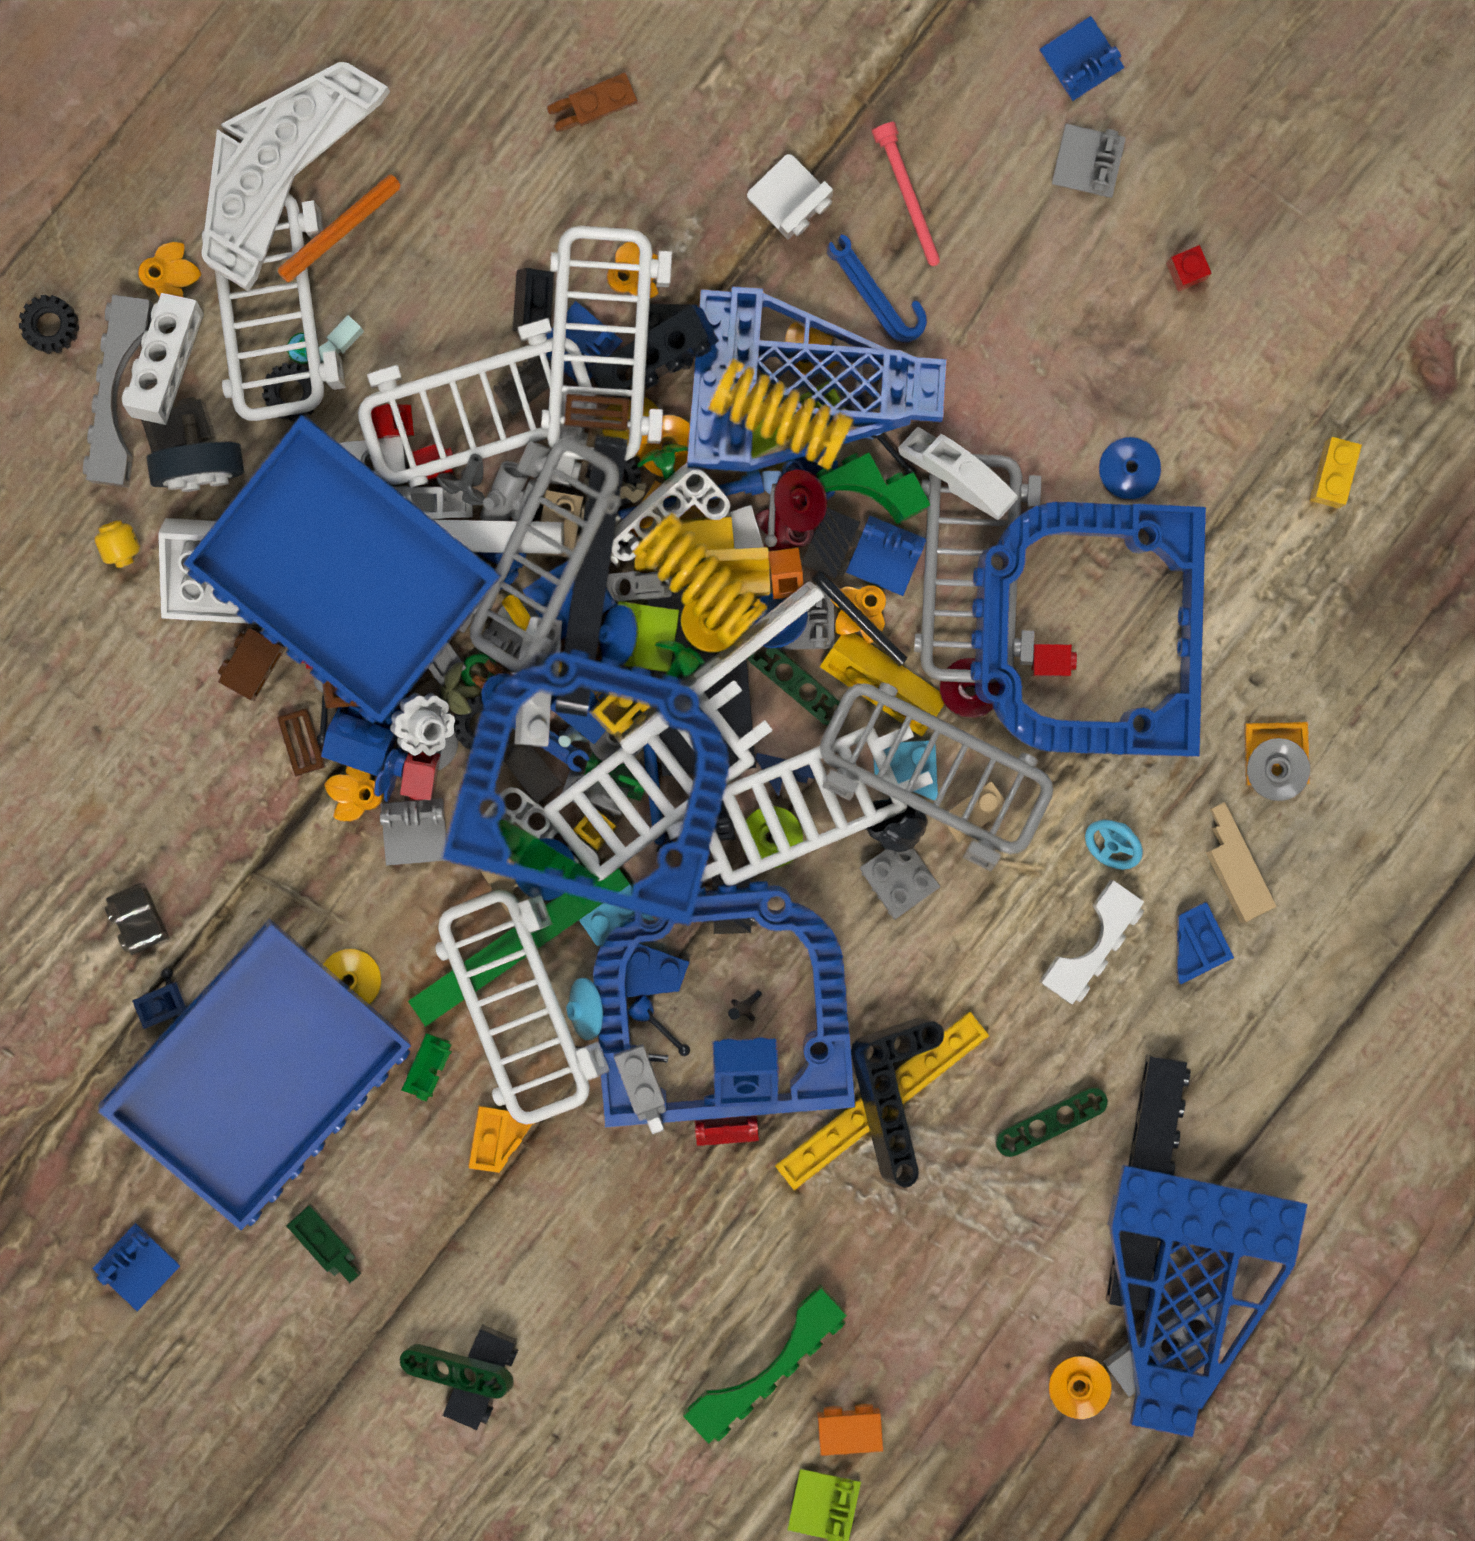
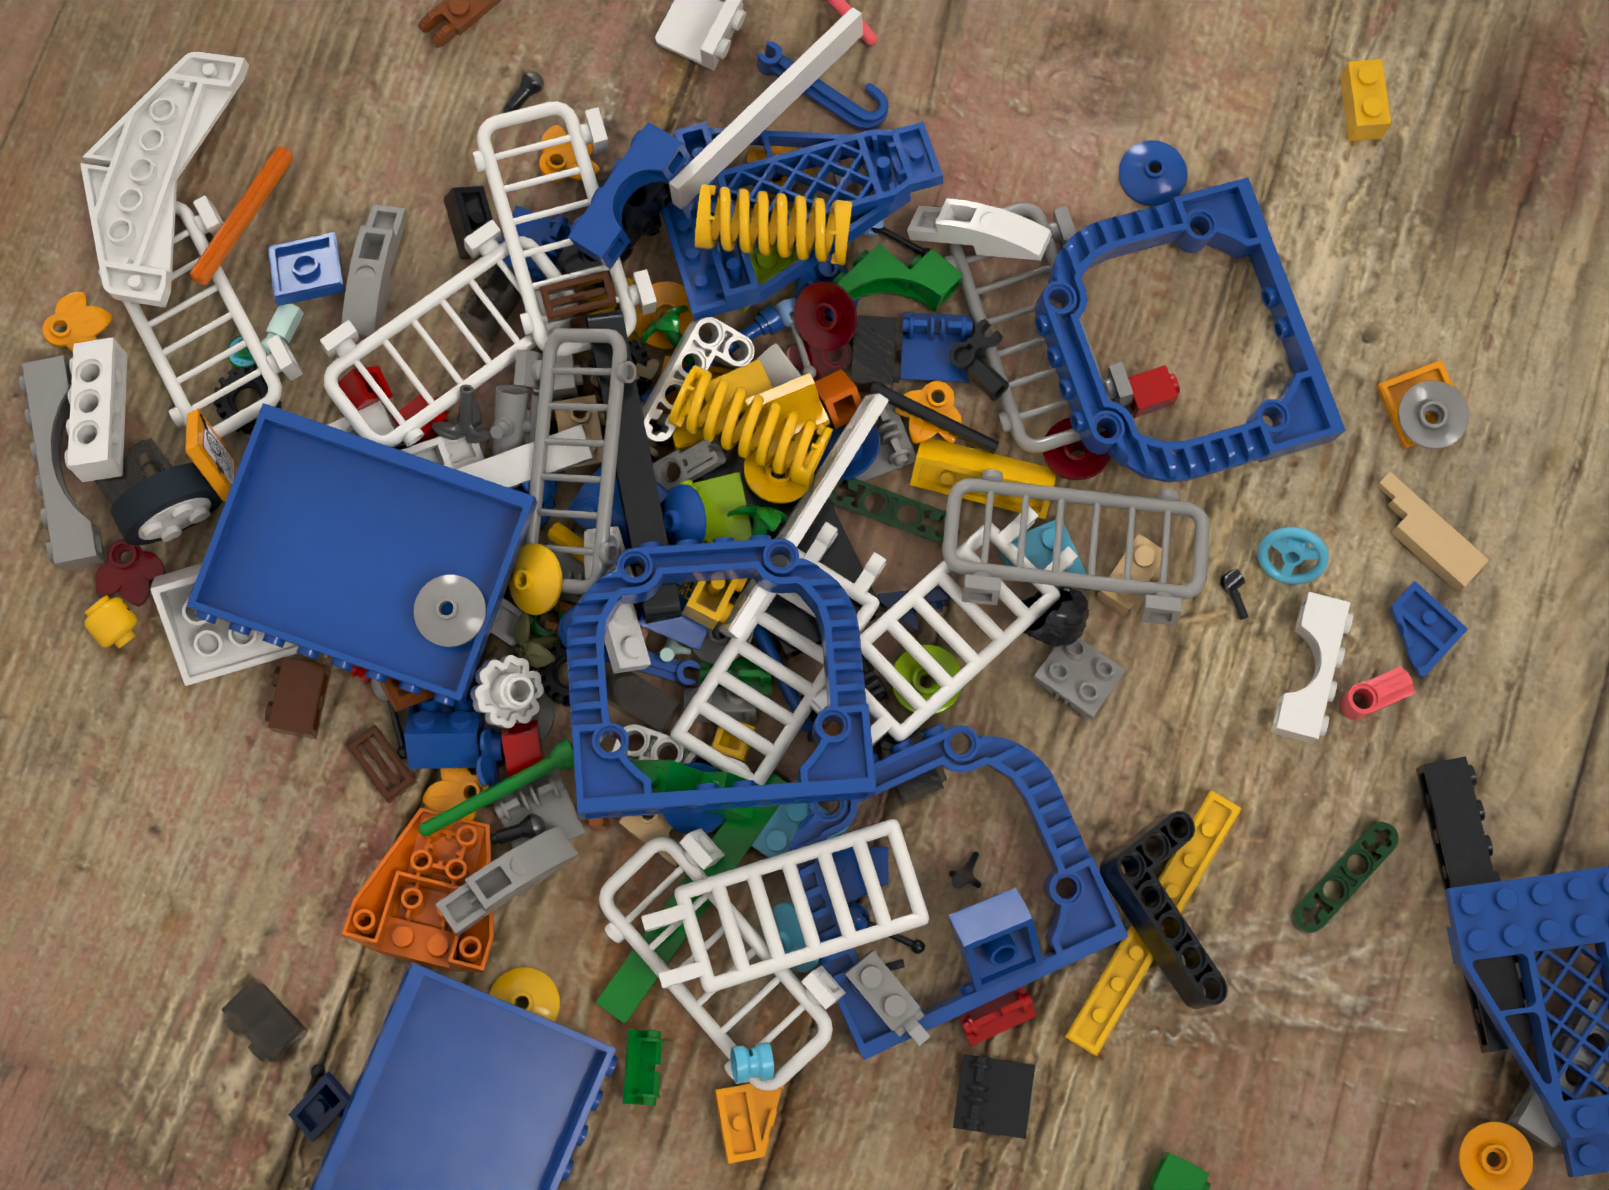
camera: 20 degrees left, 10 degrees down
none -> dark red plate [95,539,165,607]
none -> light orange tile [185,408,237,502]
none -> tile [268,232,345,306]
none -> light grey slope [341,204,408,339]
none -> orange wedge [342,807,494,972]
none -> light grey dish [414,575,486,647]
none -> green piece [418,739,574,837]
none -> light grey slope [435,826,579,936]
none -> black piece [490,814,545,844]
none -> black piece [502,71,544,113]
none -> yellow dish [508,543,563,615]
none -> blue arch [568,122,690,270]
none -> white bar [641,819,929,993]
none -> white tile [669,8,863,210]
none -> medium azure wheel [730,1042,774,1084]
none -> black bar [949,319,1009,401]
none -> black hinge [953,1054,1035,1139]
none -> black hand [1220,569,1249,620]
none -> coral piece [1339,666,1415,721]

